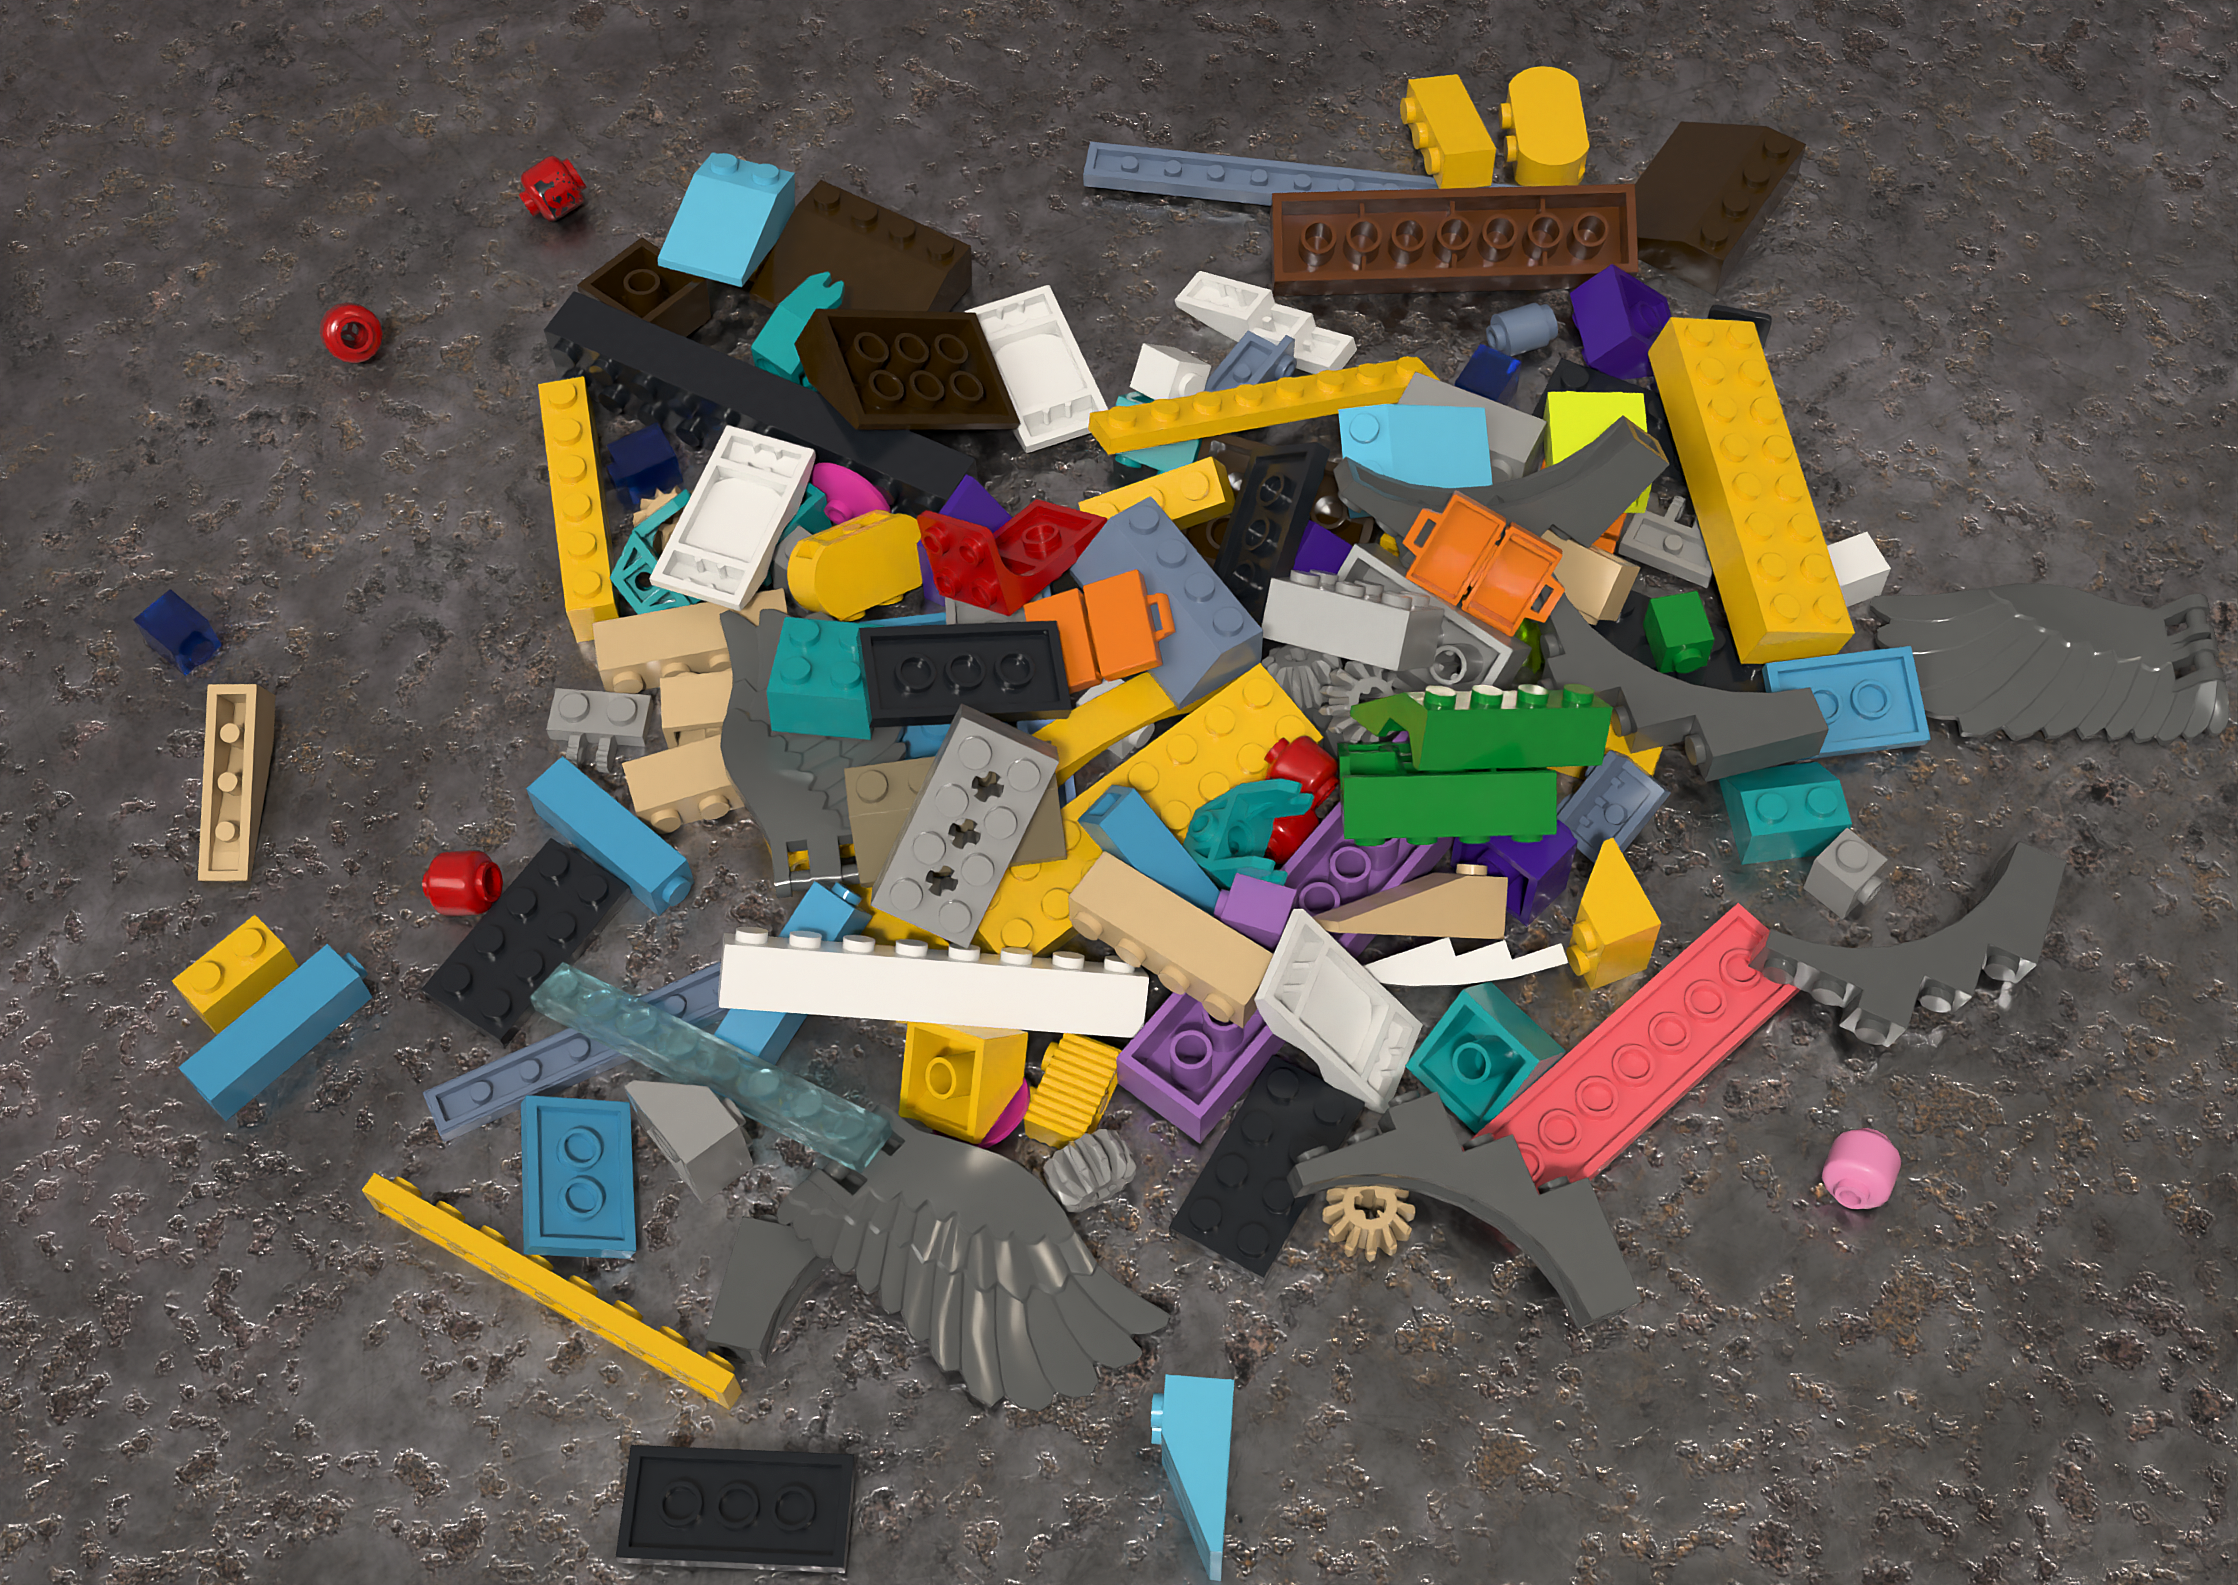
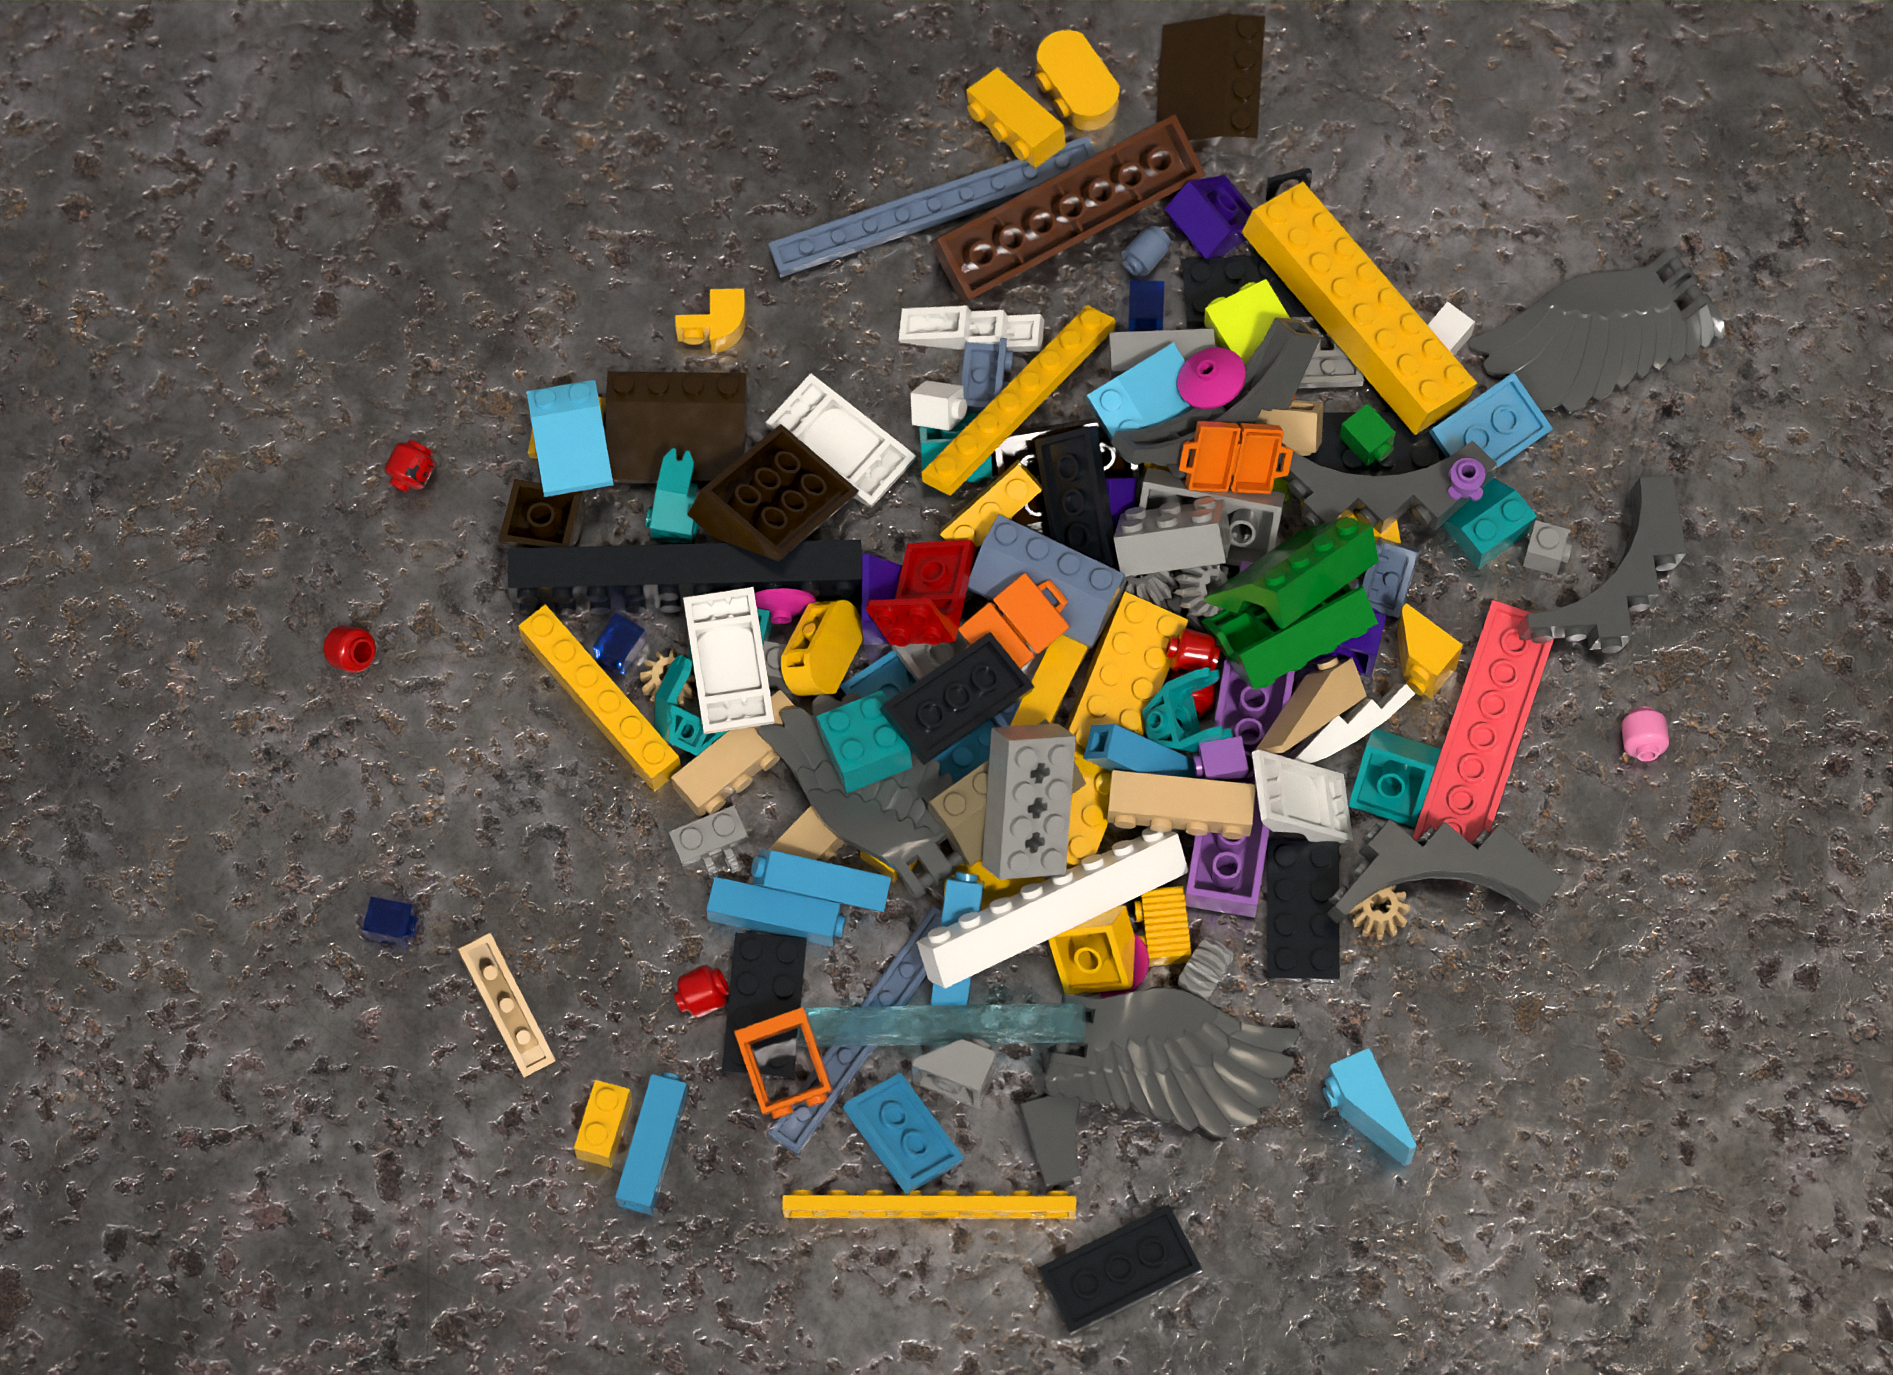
camera: 30 degrees left, 10 degrees up
tan brick [660,668,732,749] -> none
none -> yellow brick [675,289,746,353]
none -> orange window [734,1007,834,1119]
none -> dark azure brick [751,849,891,912]
none -> dark pink dish [1177,347,1246,409]
none -> medium lavender brick [1448,458,1486,501]

